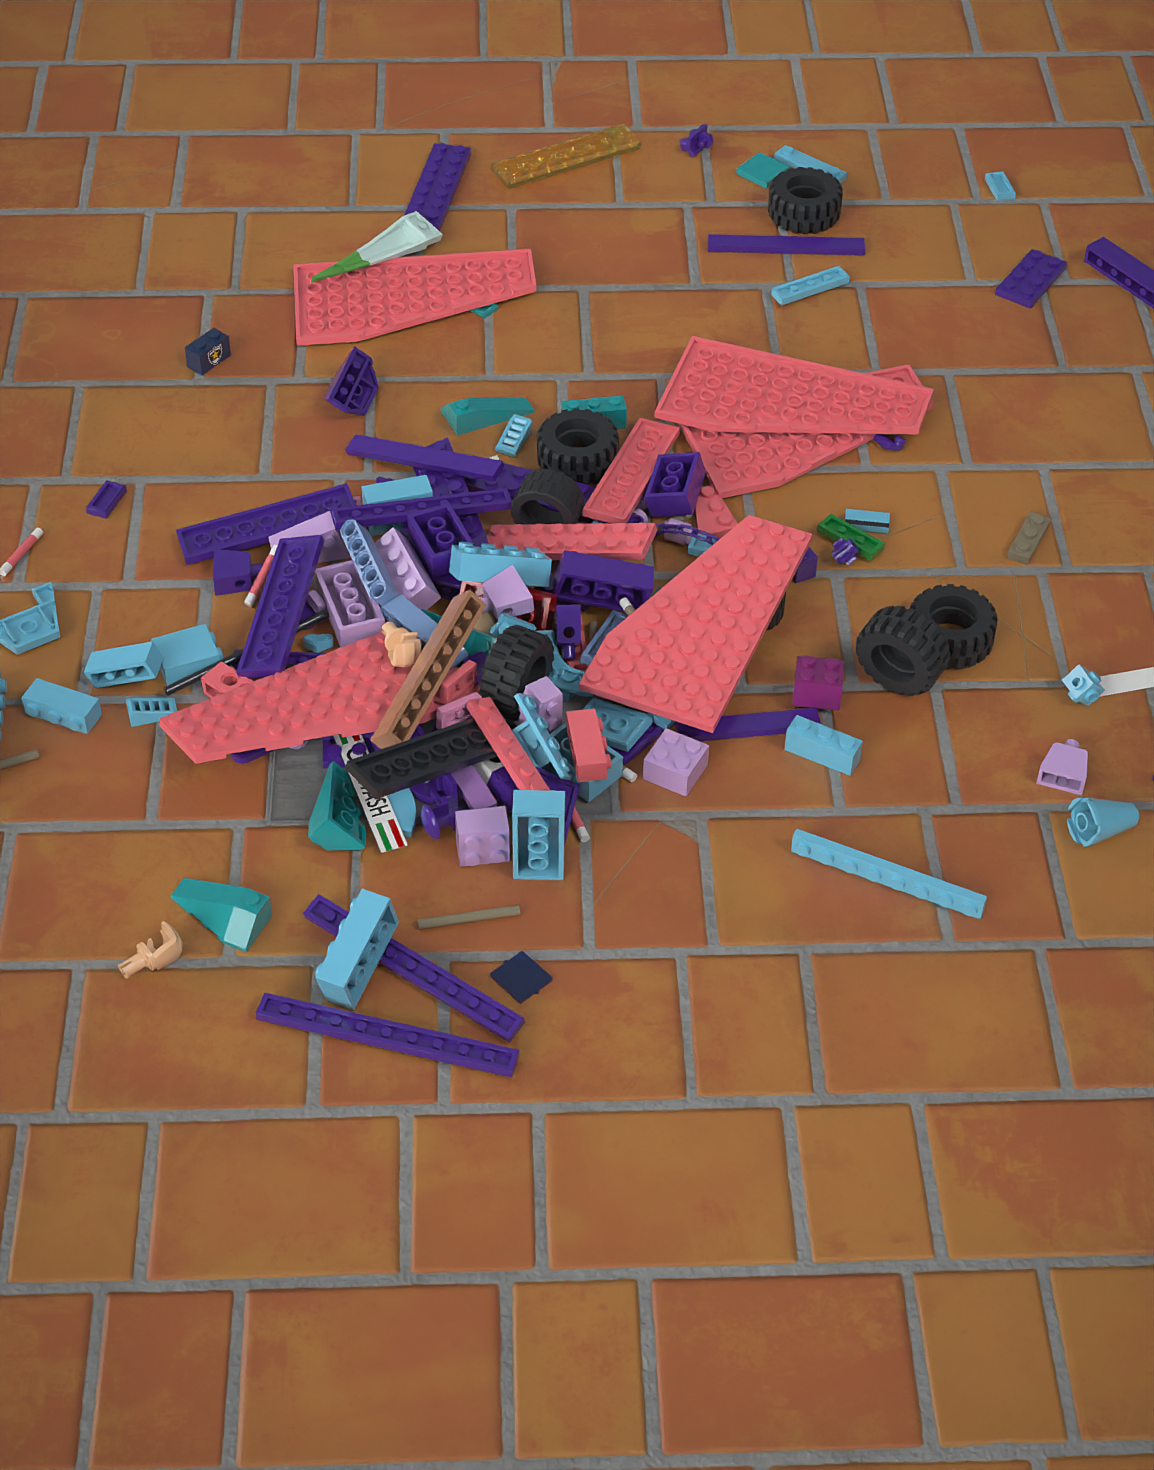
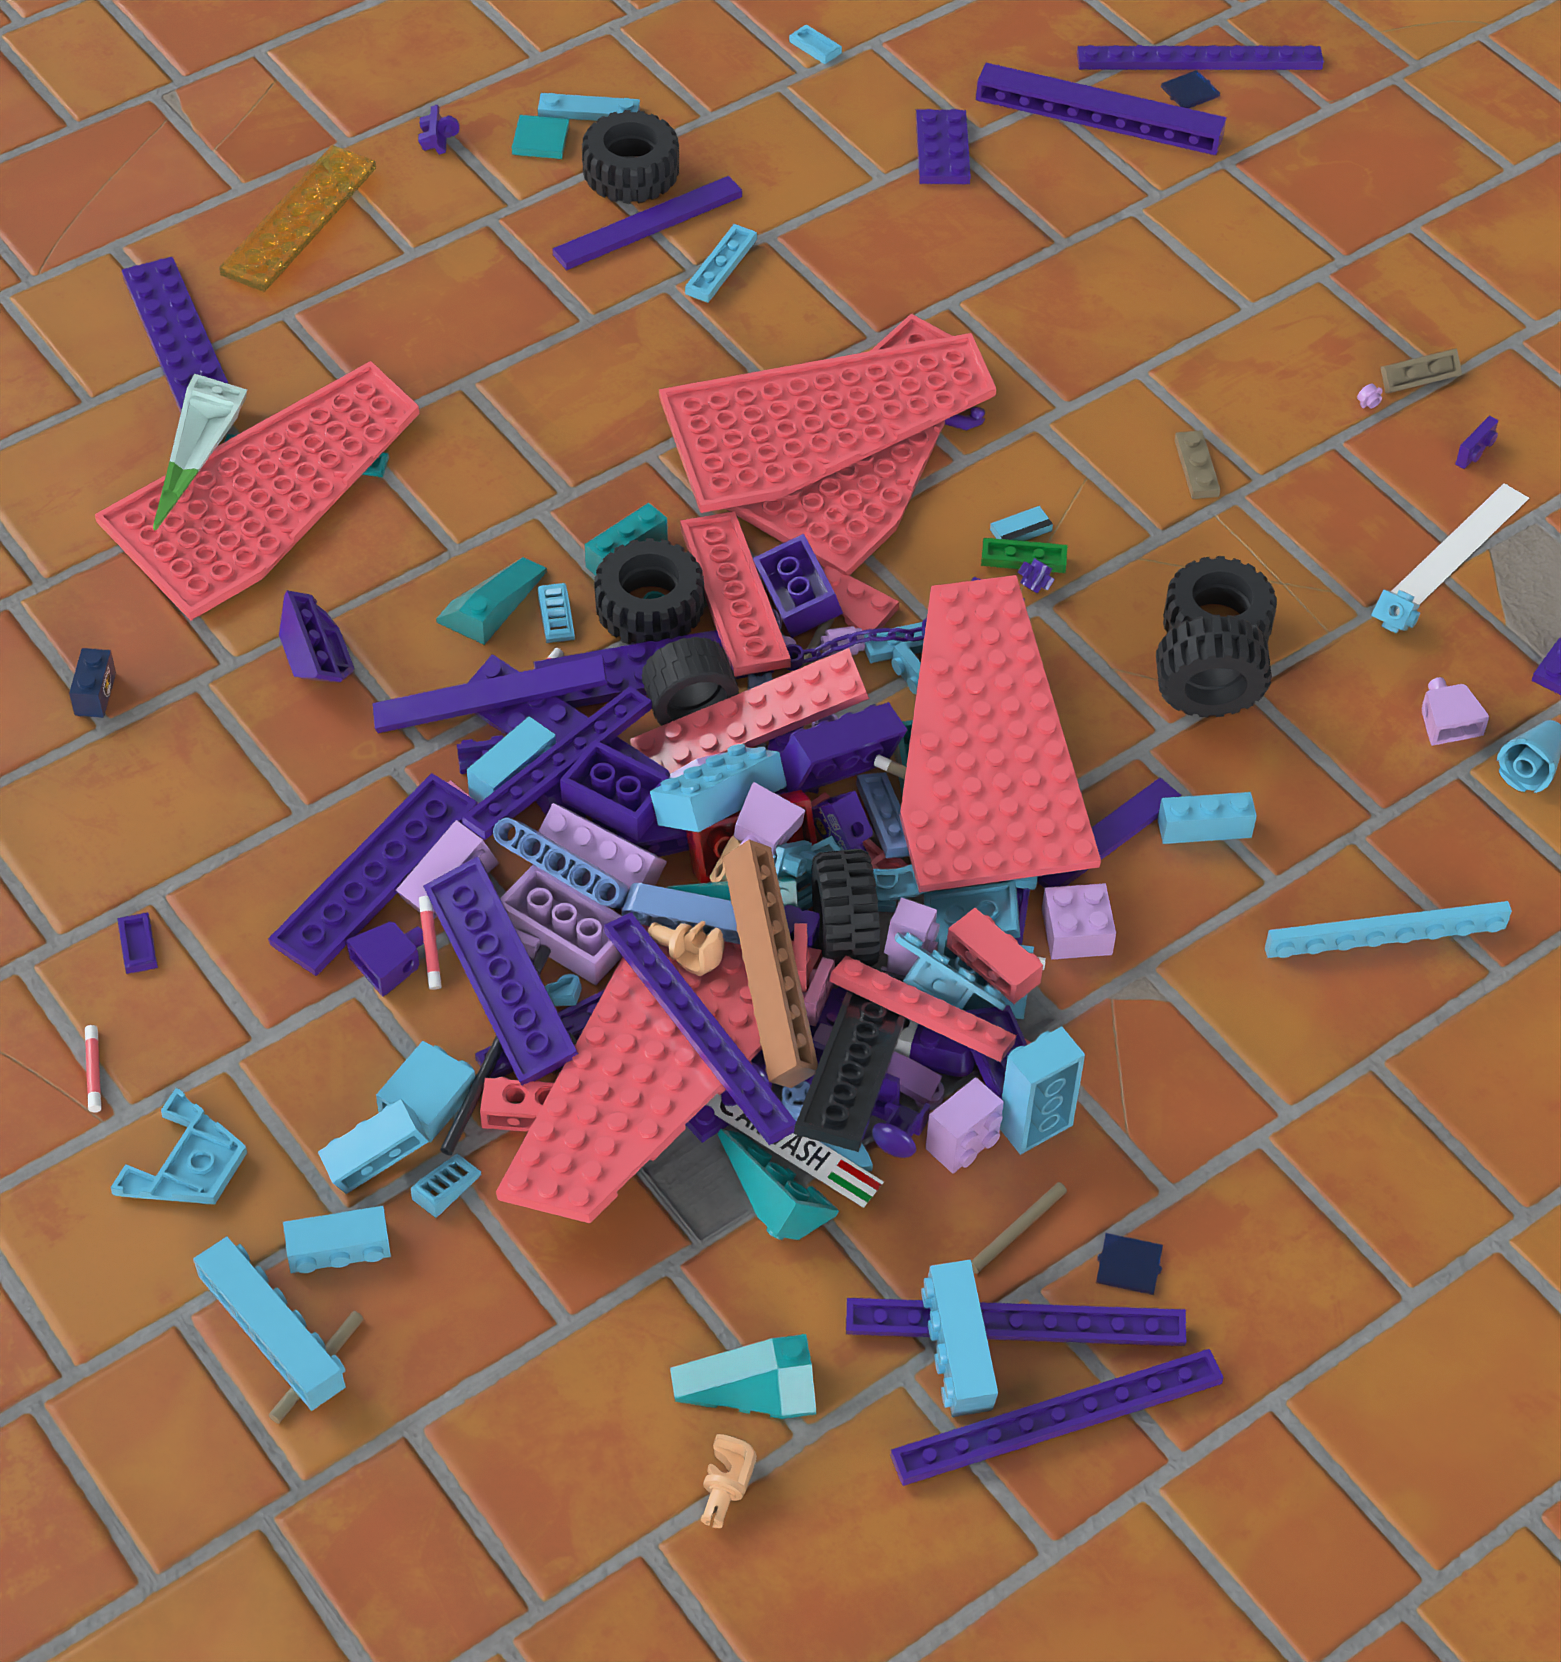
camera: 35 degrees left, 5 degrees up
magenta brick [792,656,844,710] -> none
none -> dark purple plate [604,912,796,1145]

